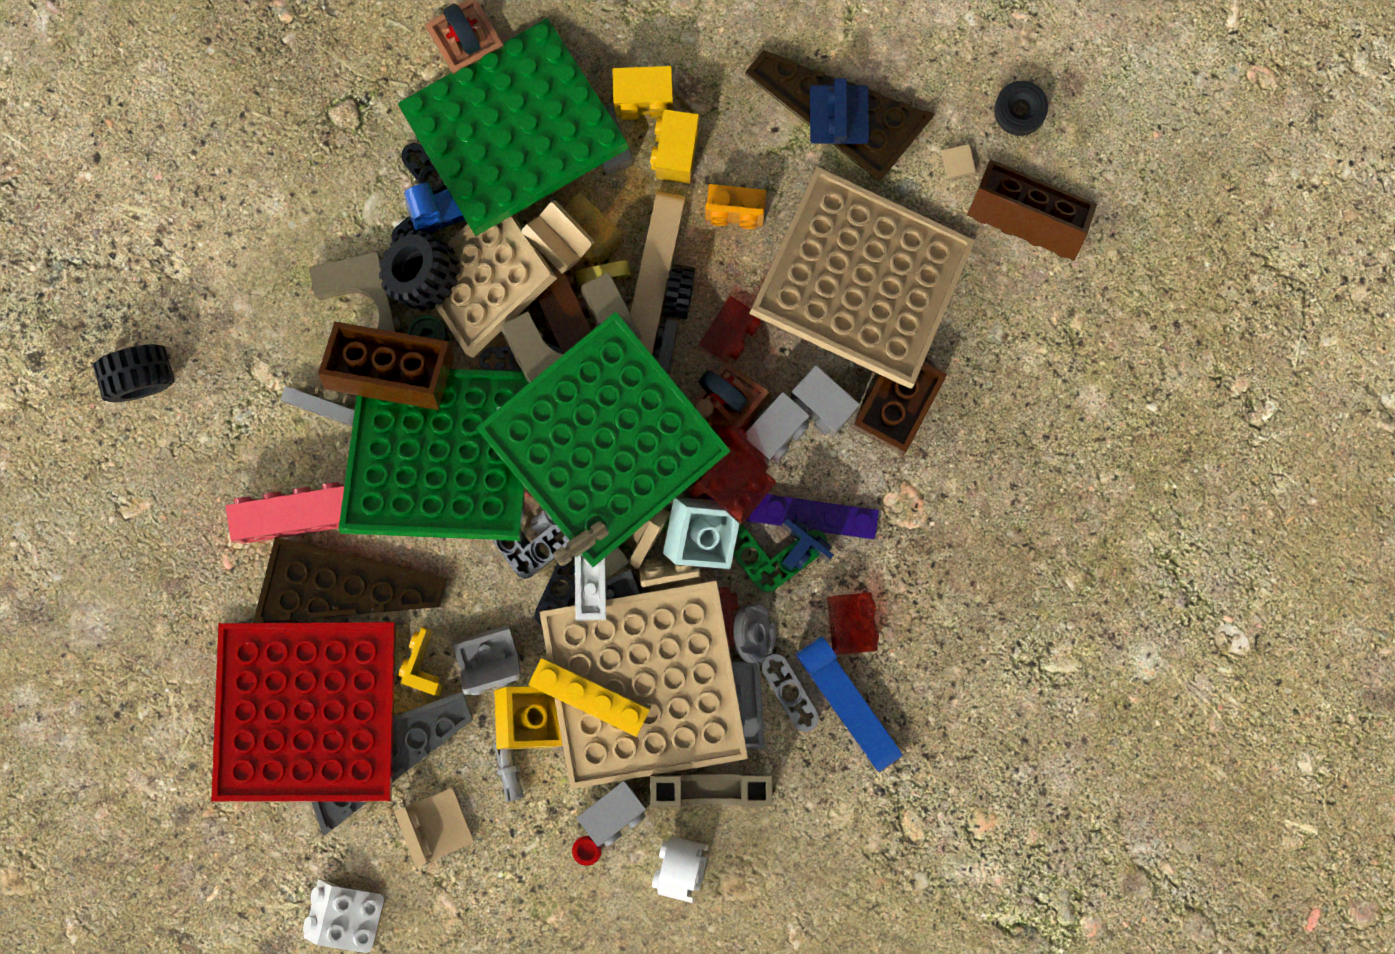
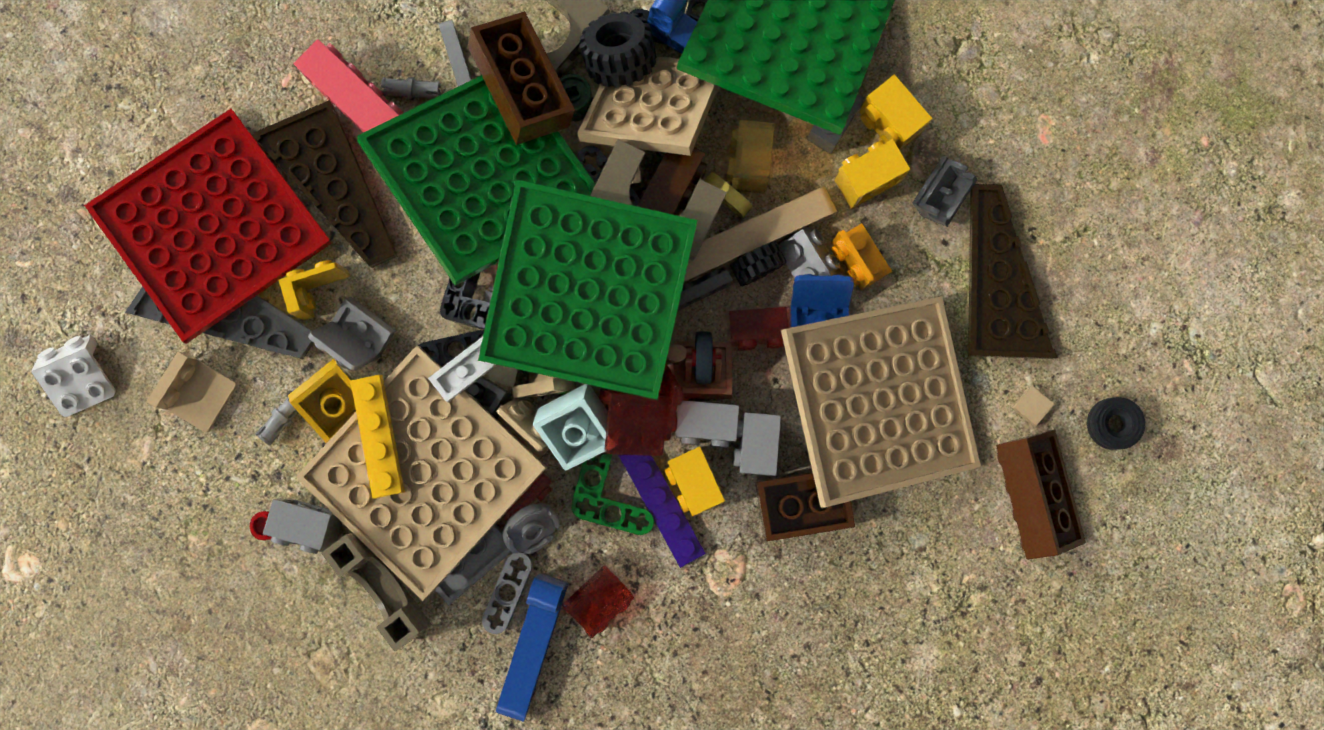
camera: 55 degrees right, 0 degrees up
tan panel [521,200,594,274] -> none
dark tan axle [553,521,609,566] -> none
white brick [652,836,708,903] -> none
dark blue bracket [781,518,834,571] -> none
dark blue bracket [810,78,869,144] -> none
none -> light grey pin [381,77,441,100]
none -> yellow brick [664,446,725,516]
none -> light grey bracket [778,226,842,278]
none -> blue bracket [790,274,854,328]
none -> dark grey hinge [912,156,978,227]

